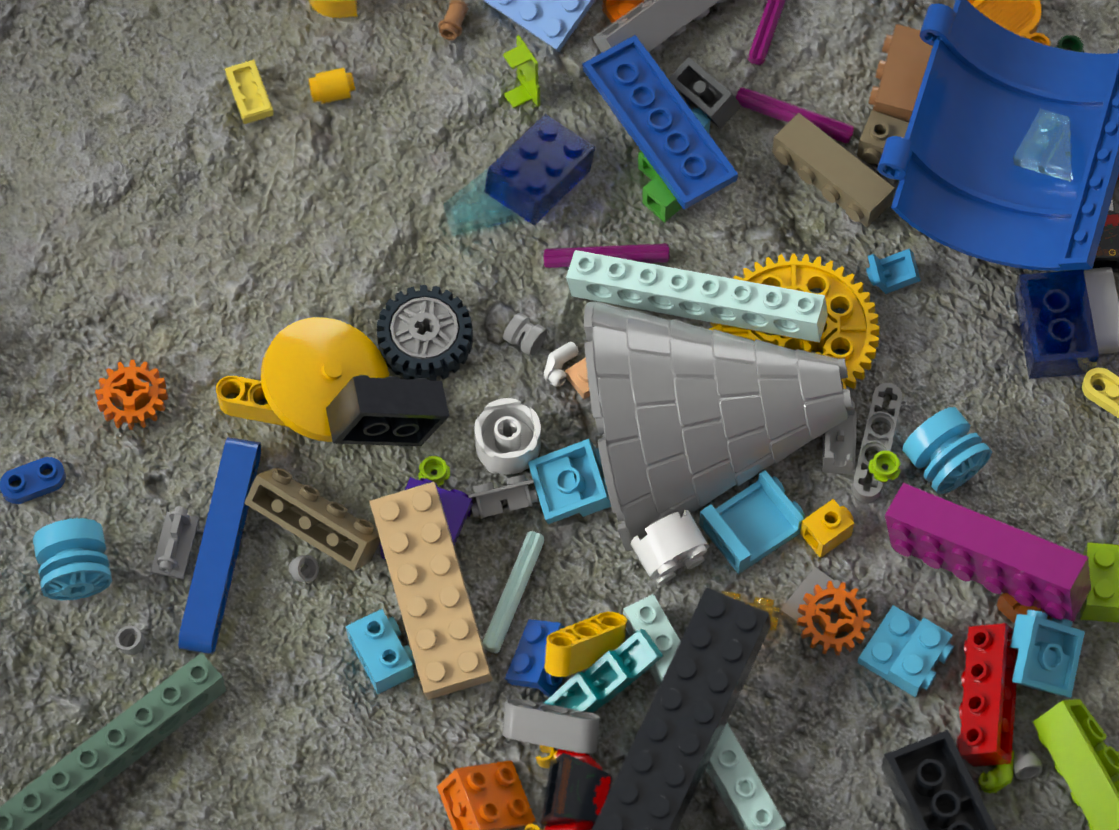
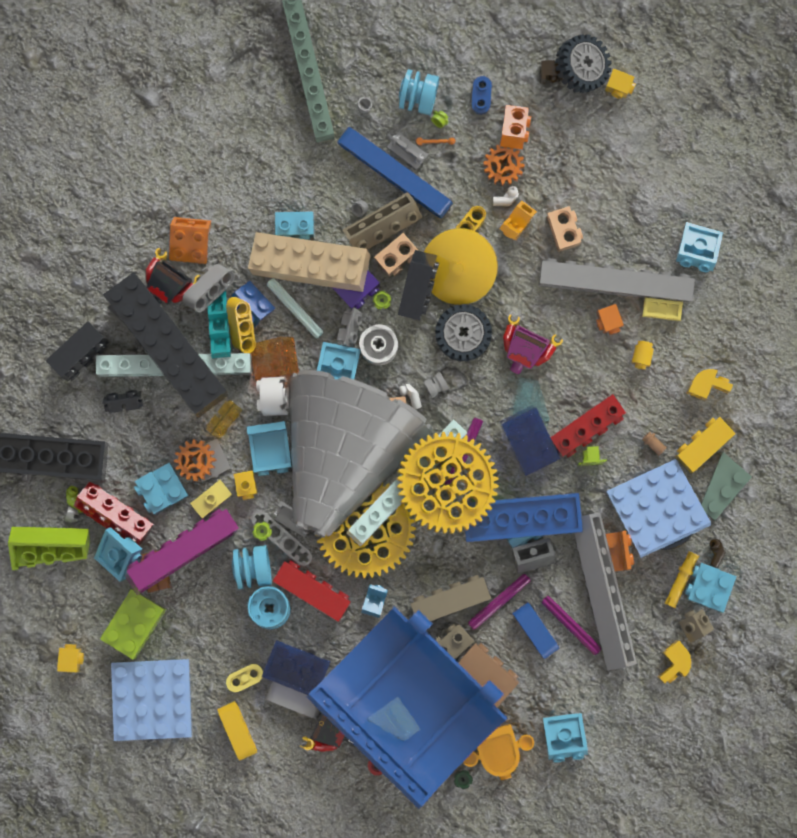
camera: 120 degrees right, 20 degrees up
none -> black hinge [102,390,144,413]
none -> light yellow plate [190,480,232,519]
none -> medium azure wheel [248,586,291,630]
none -> clear orange bracket [251,337,299,381]
none -> red brick [273,560,351,622]
none -> light nougat brick [374,233,418,277]
none -> yellow gear [396,432,499,534]
none -> orange hinge [416,137,455,146]
none -> lime plate [431,111,449,128]
none -> white arm [493,186,519,206]
none -> light orange brick [499,201,537,240]
none -> orange brick [500,105,531,150]
none -> torso [503,314,563,374]
none -> blue beam [512,602,560,659]
none -> light grey brick [539,258,695,304]
none -> light nougat brick [547,206,583,252]
none -> red brick [549,394,626,458]
none -> orange brick [596,304,624,335]
none -> medium azure plate [676,222,723,272]

